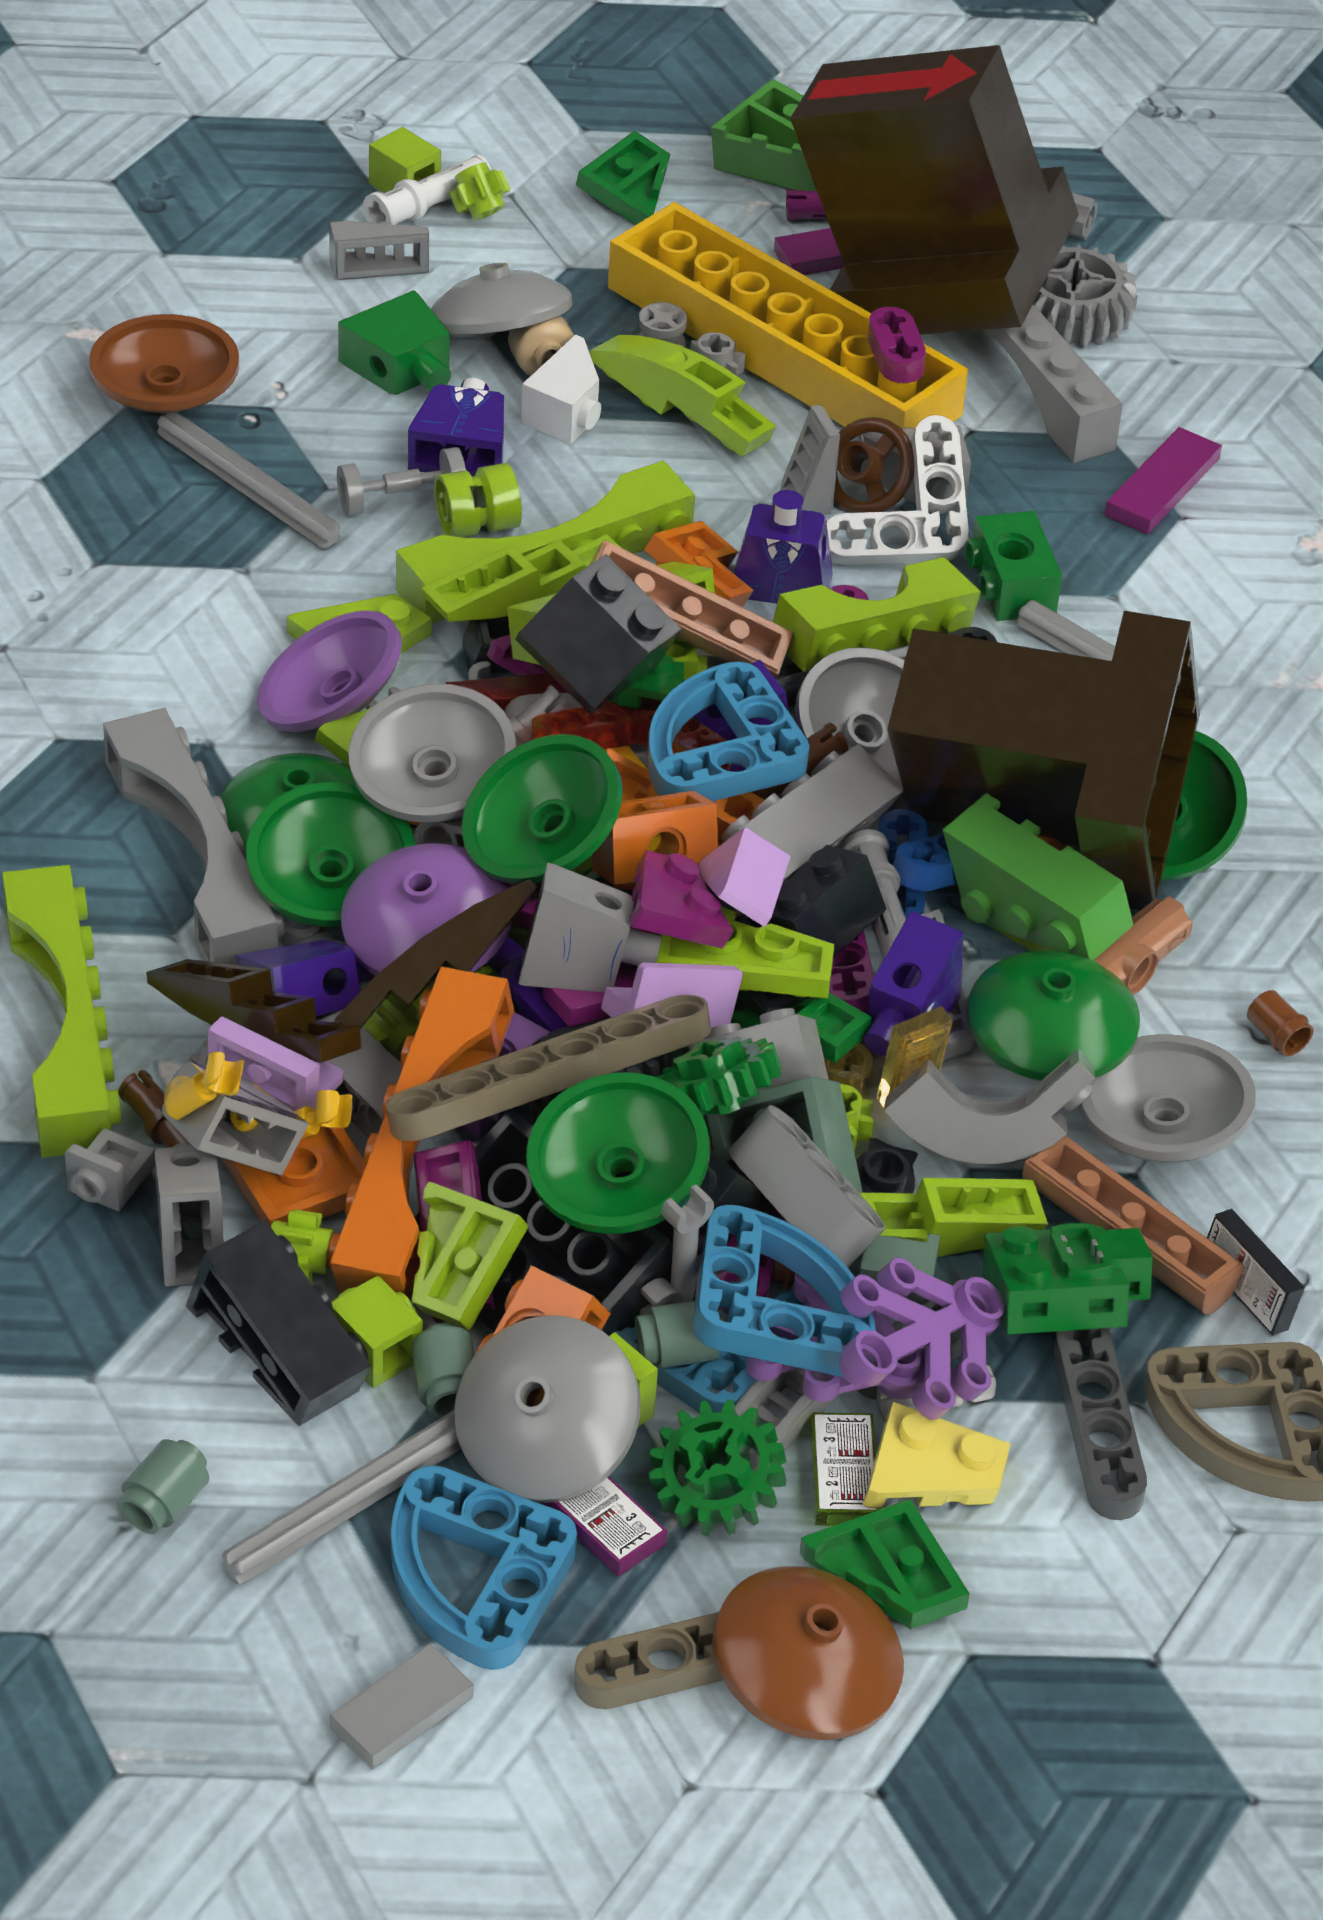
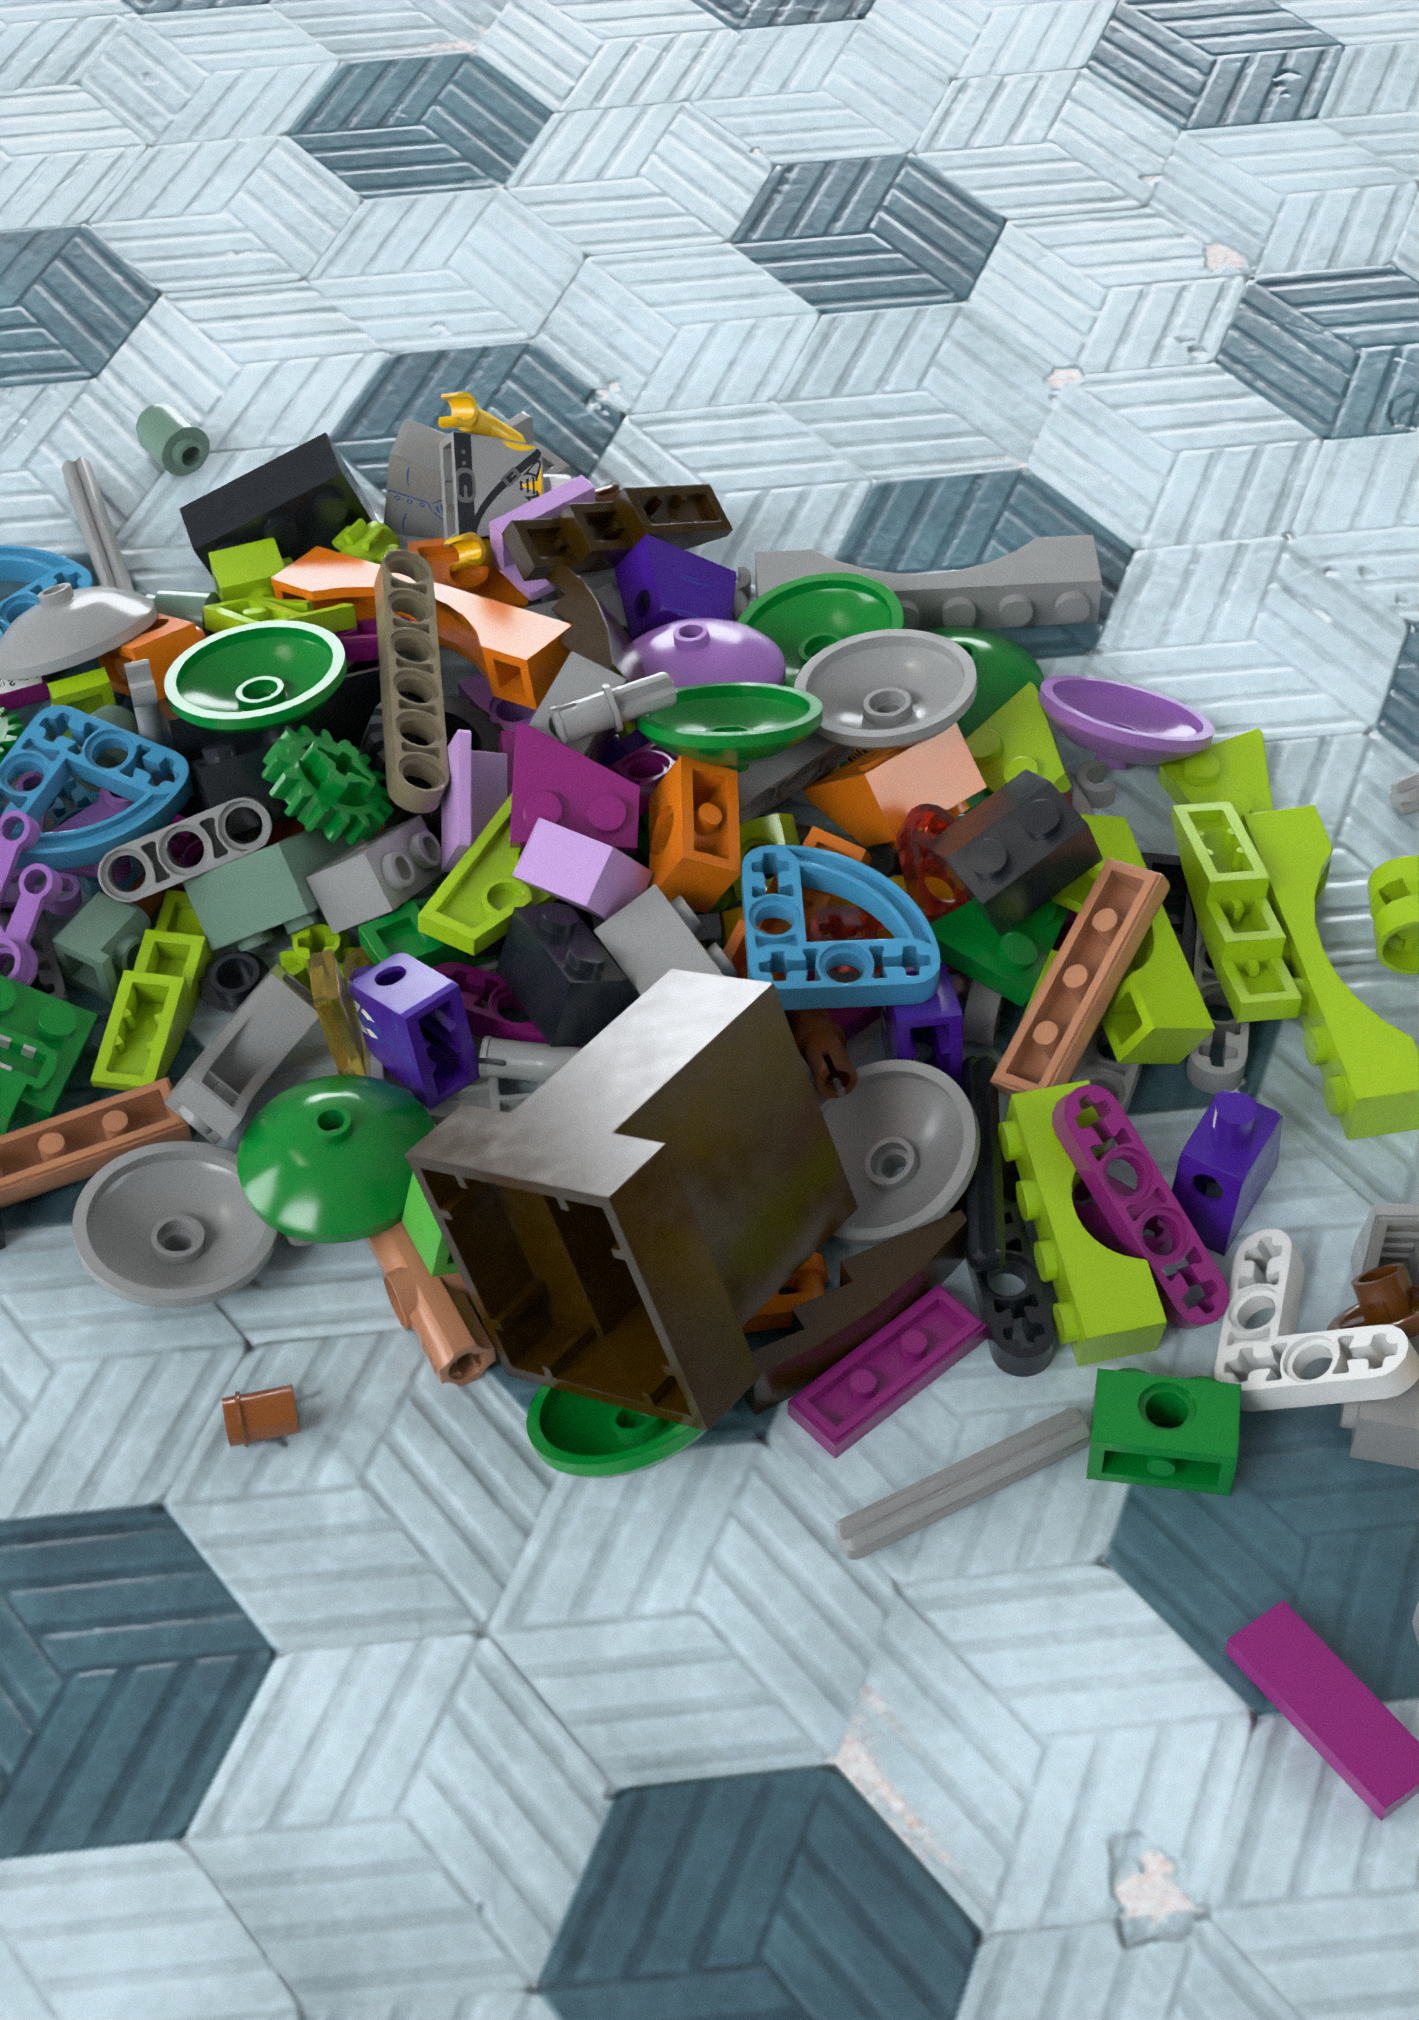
camera: 115 degrees right, 5 degrees up
lime arch [2,865,122,1158] -> none
orange plate [644,521,754,607] -> none
none -> light grey axle [549,672,677,745]
none -> magenta beam [1052,1084,1229,1329]

